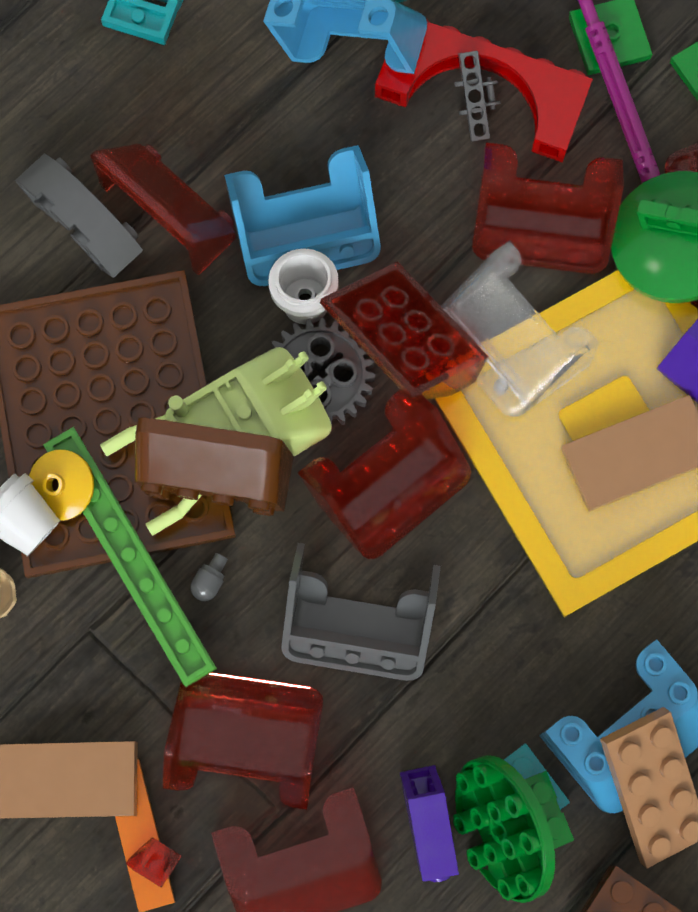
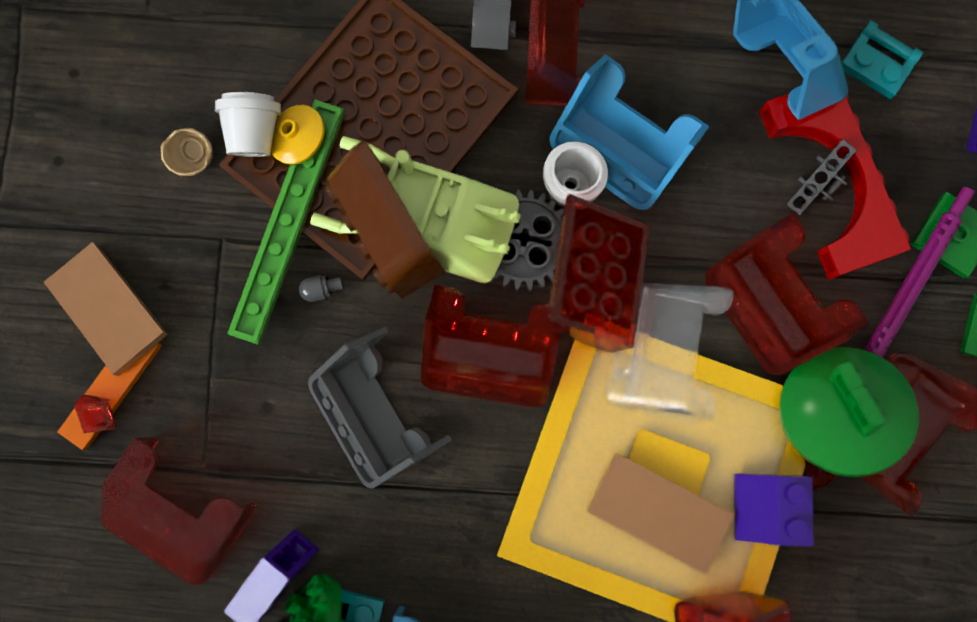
camera: 55 degrees right, 5 degrees up
clear red windscreen [163,672,323,810] -> none

